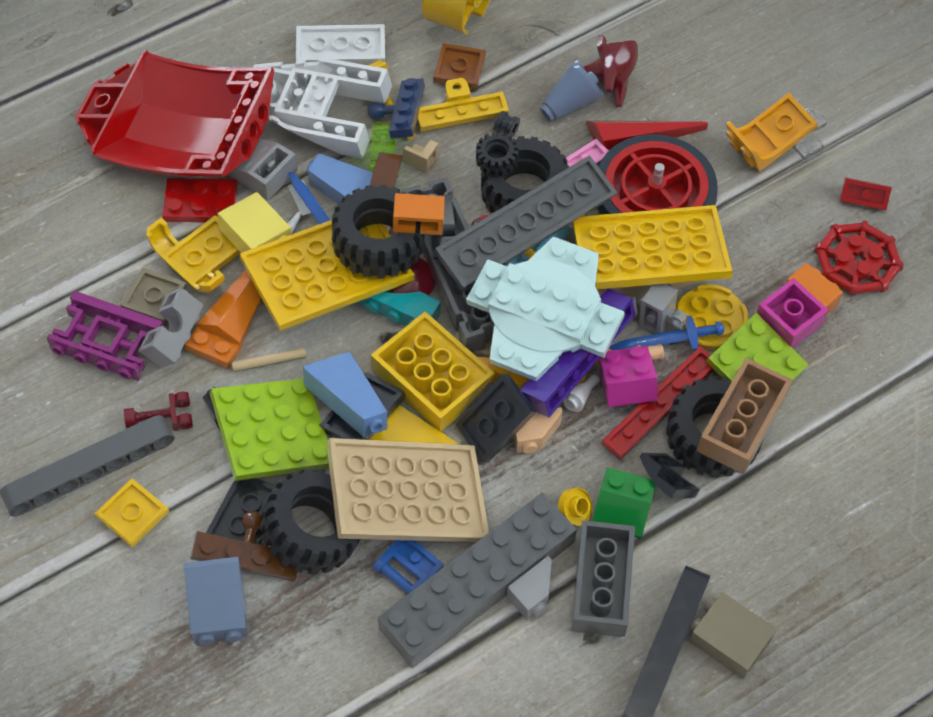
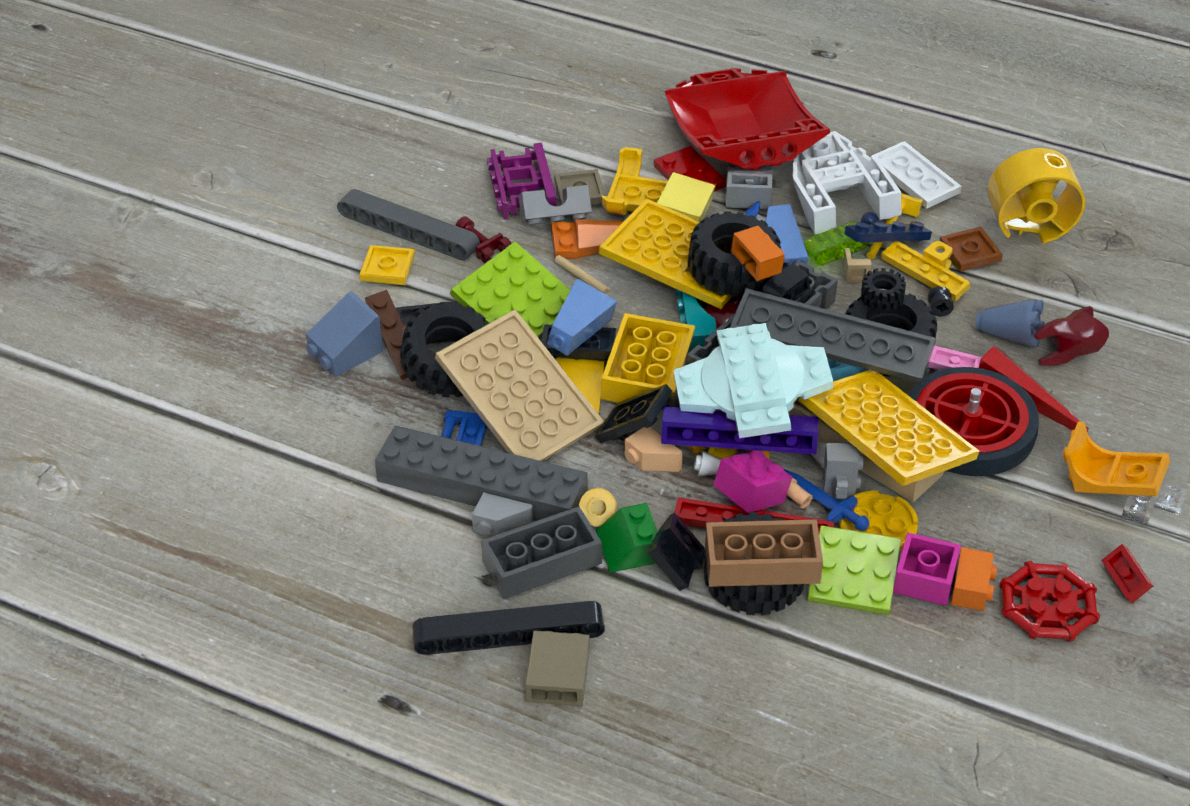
camera: 60 degrees right, 15 degrees down
reddish brown slope [370,152,402,189] -> none

